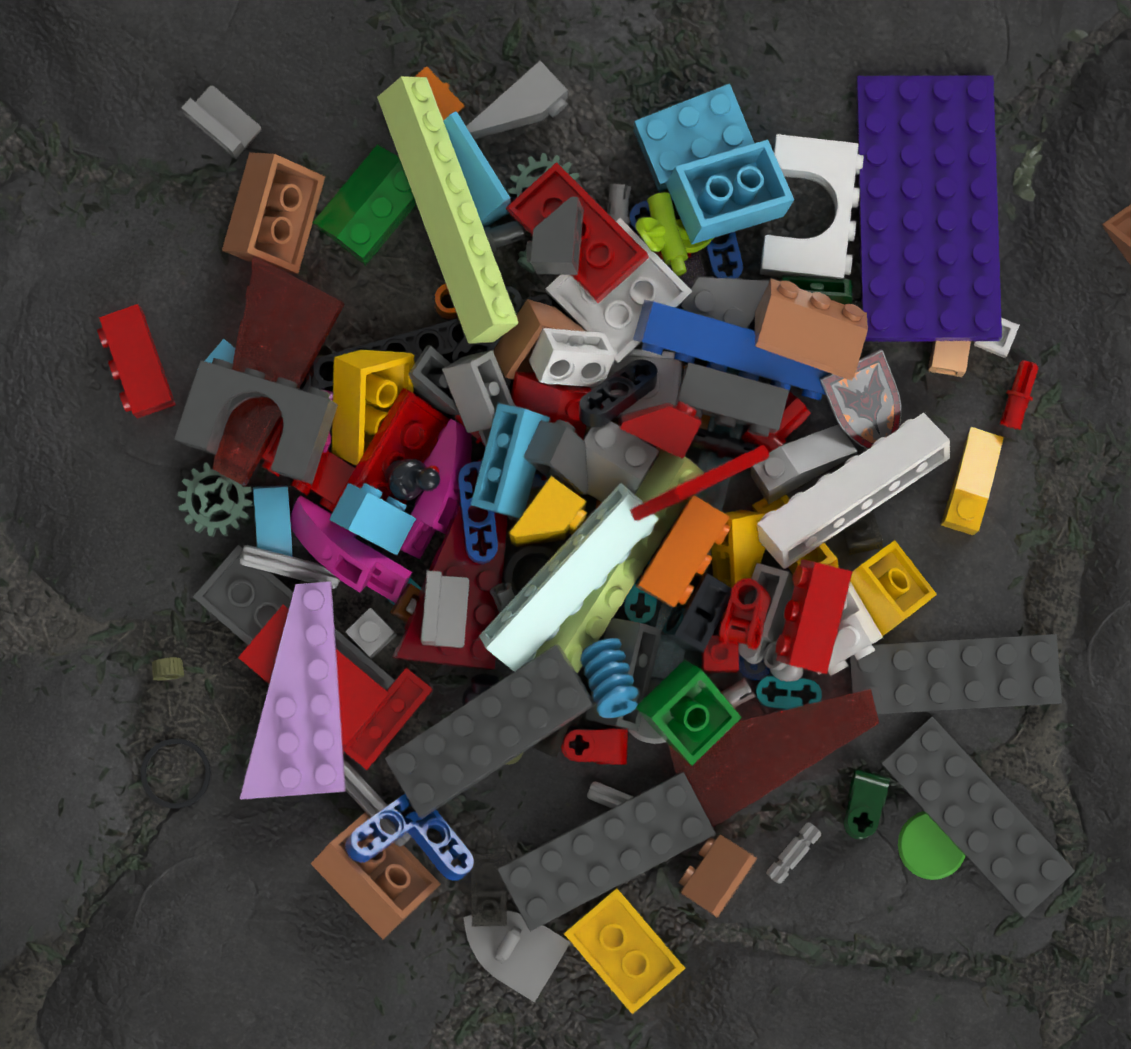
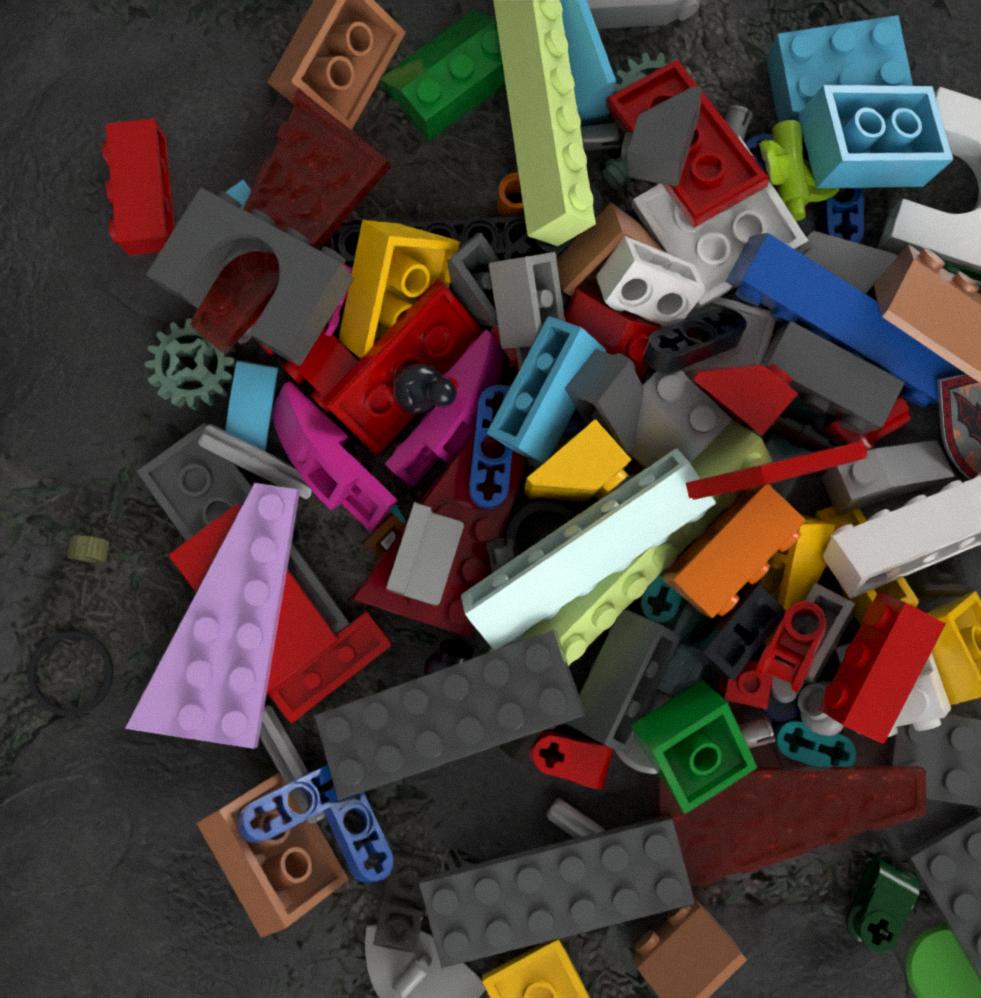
camera: 15 degrees right, 0 degrees up
medium azure brick [329,483,416,555] -> none
light grey brick [345,608,396,659] -> none
dark azure piece [580,638,638,718] -> none
light grey axle [767,823,821,884] -> none

